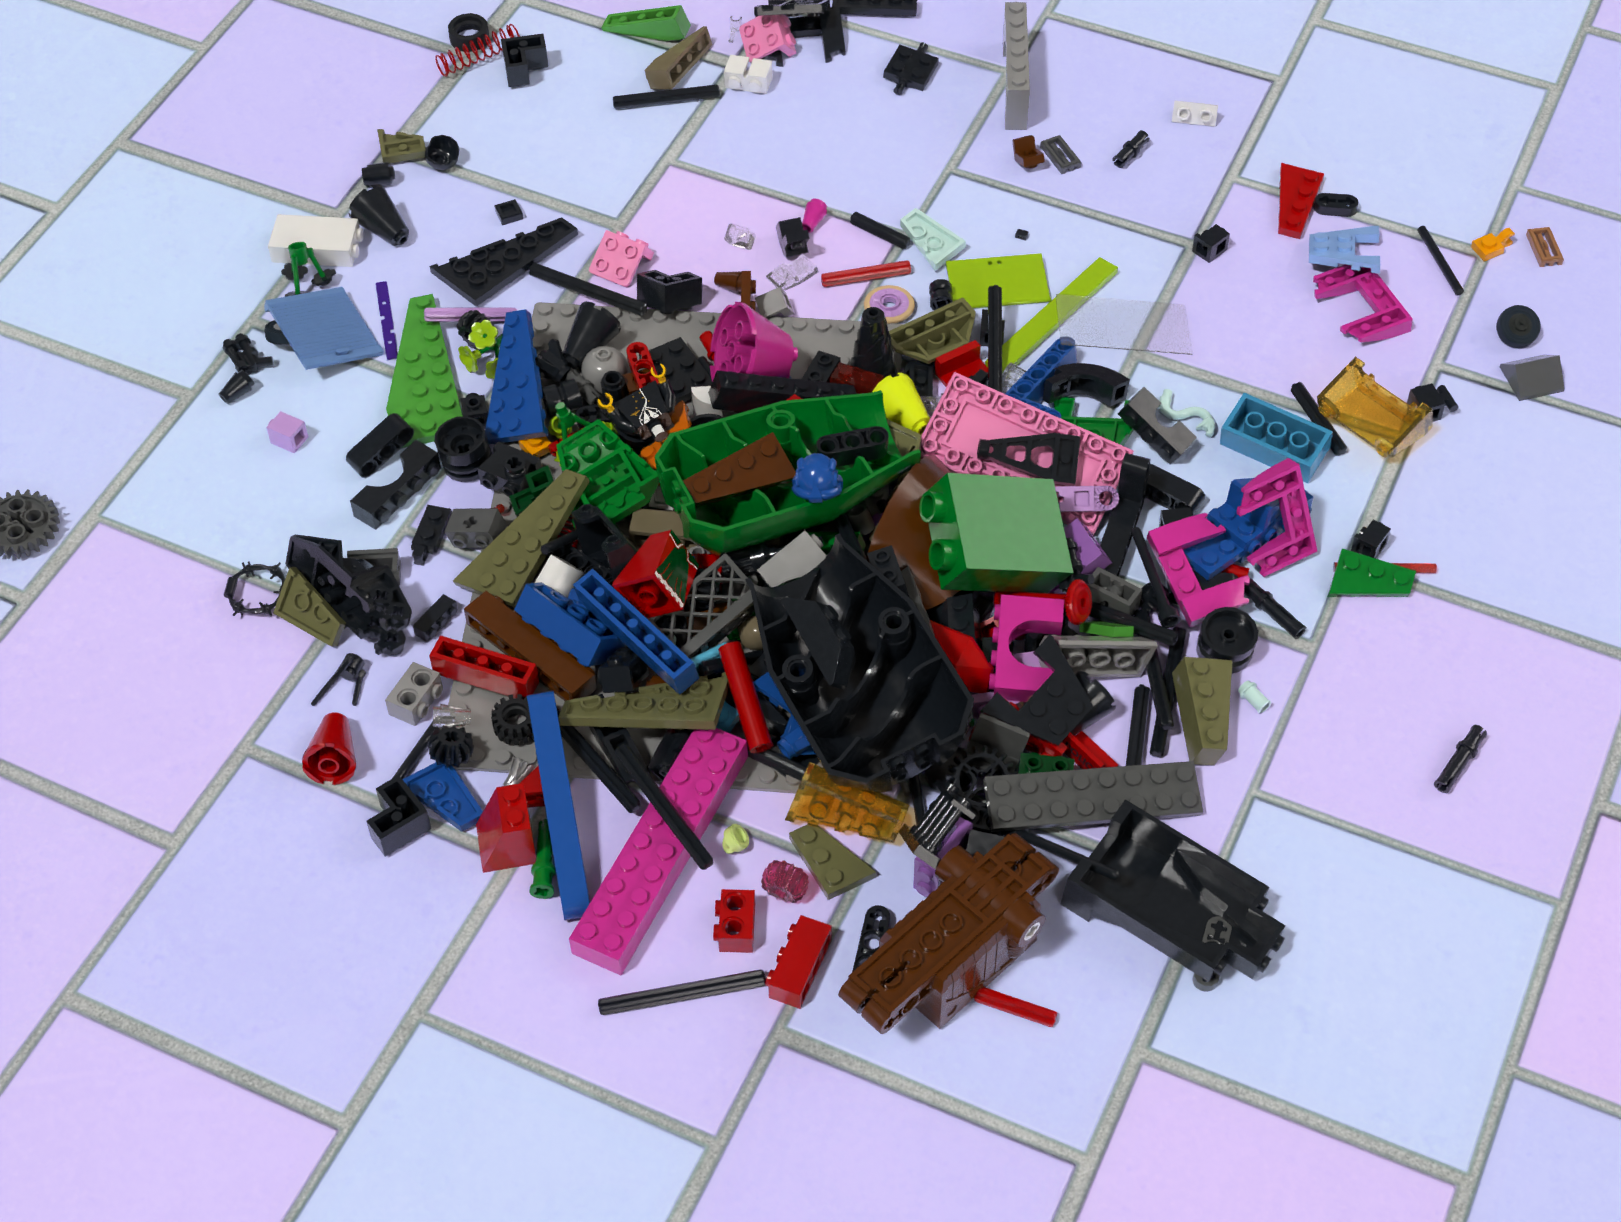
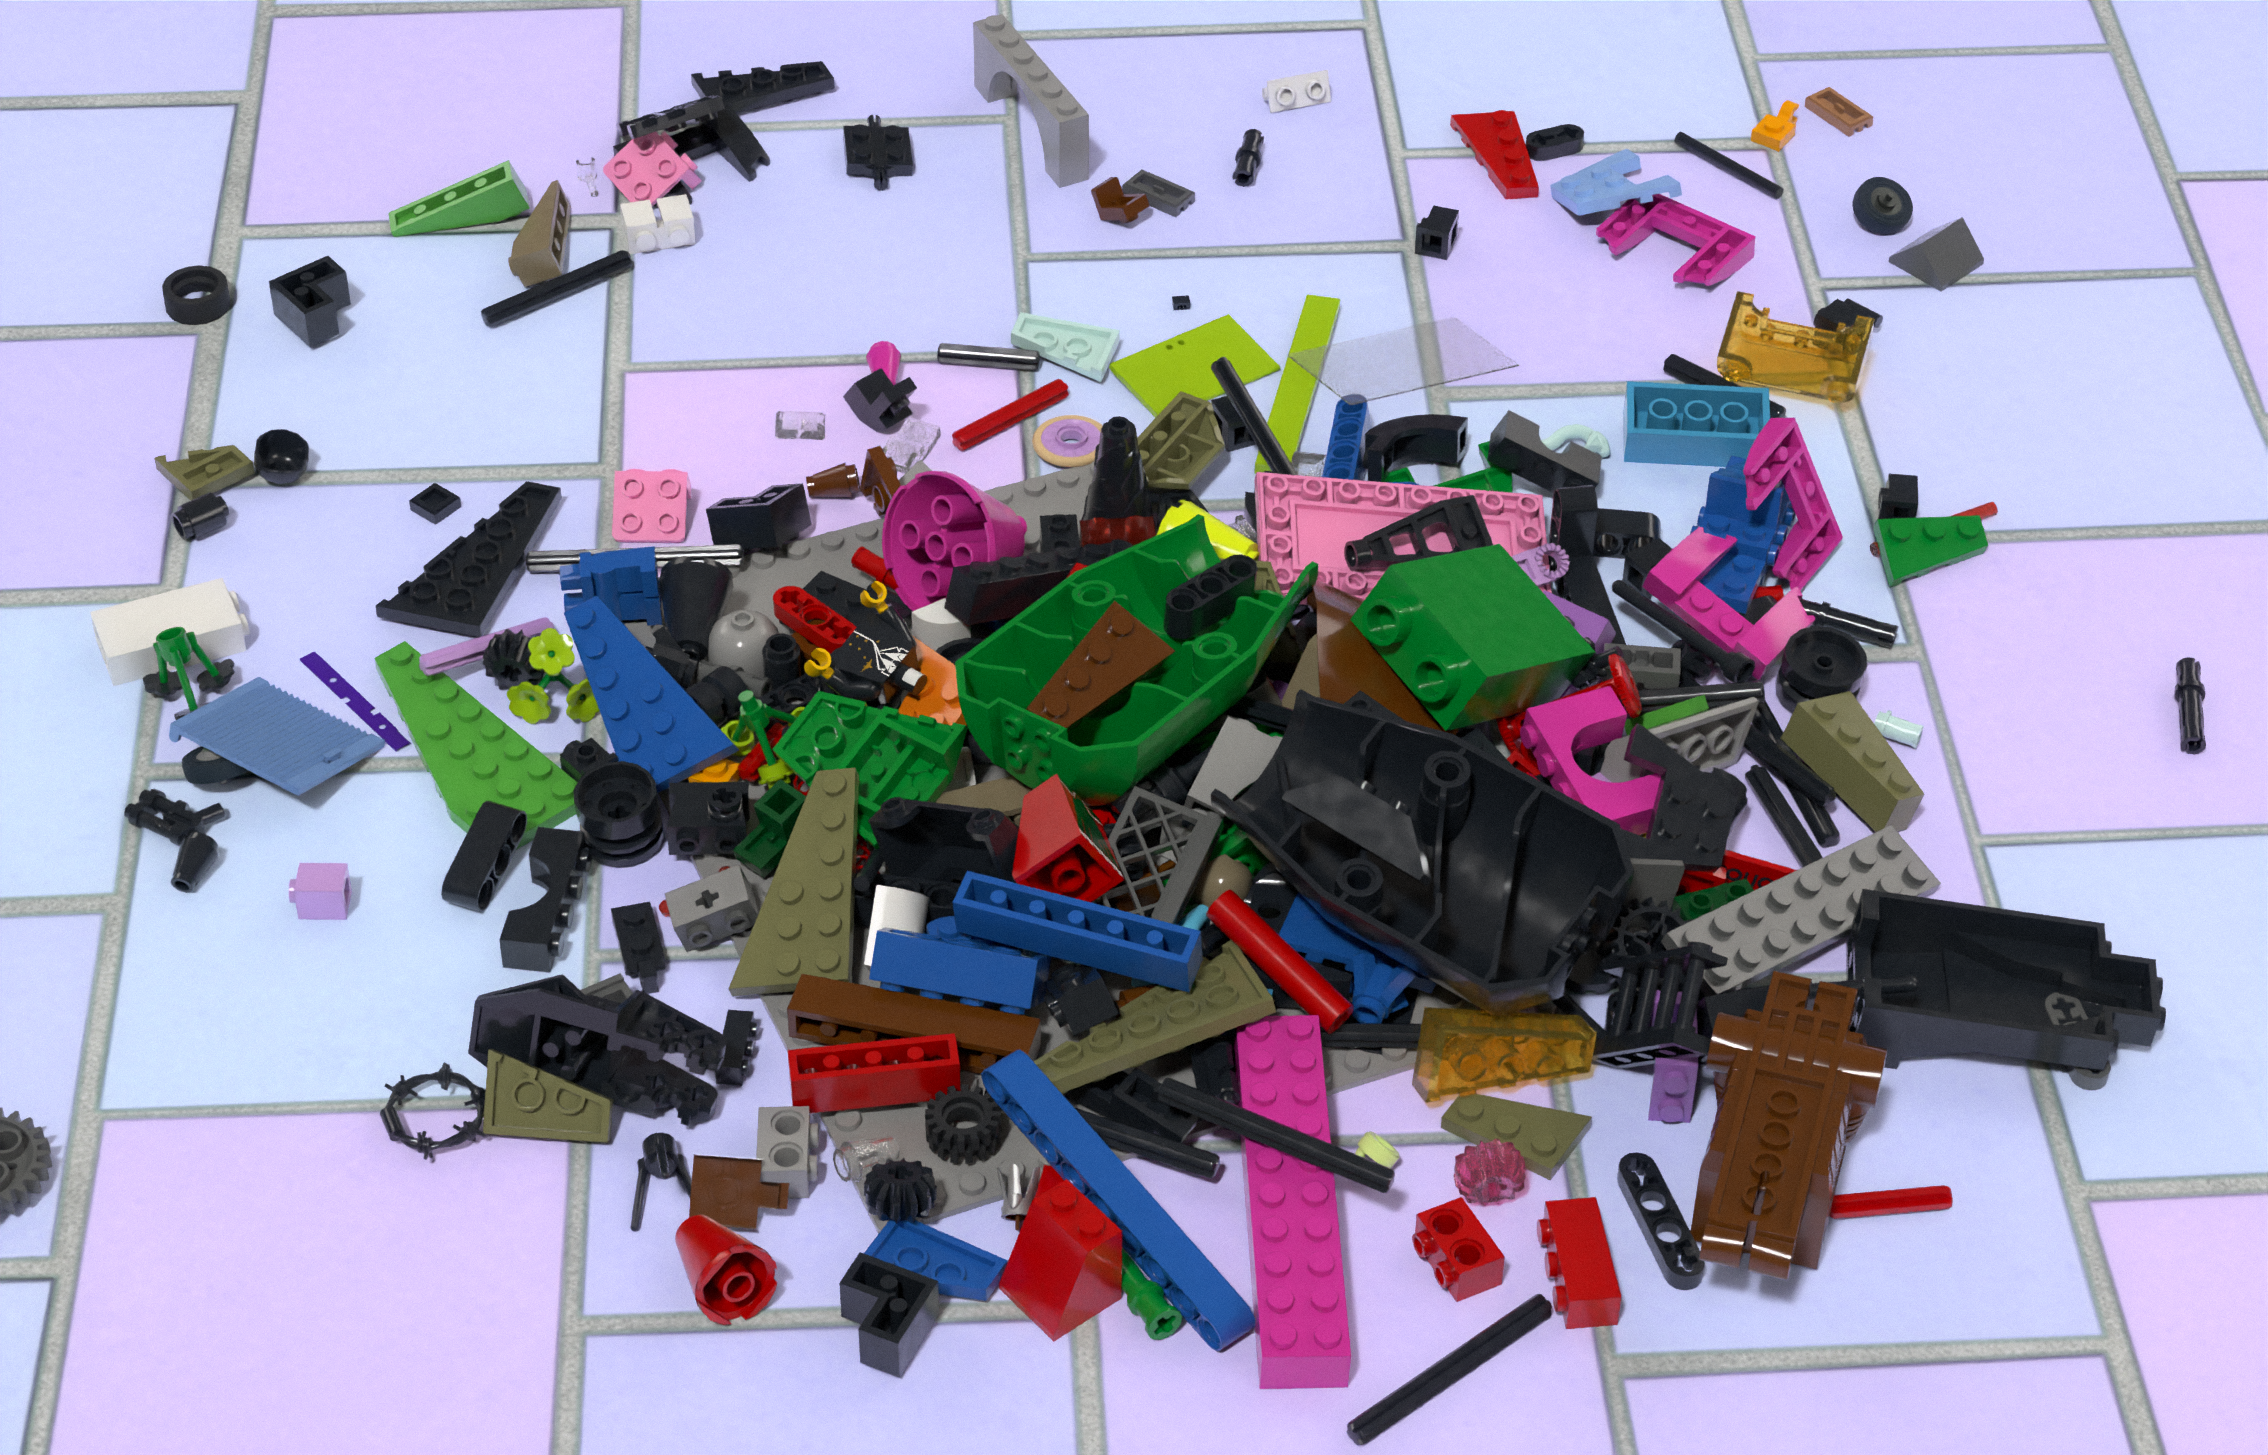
camera: 30 degrees left, 10 degrees down
black cone [348,184,409,246] -> none
black bar [392,715,445,779] -> none
red piece [435,23,520,77] -> none
blue helmet [792,453,843,503] -> none
black wheel [929,279,953,310] -> none
red panel [935,340,988,387] -> none
none -> blue hips [560,546,663,626]
none -> reddish brown piece [689,1154,790,1229]

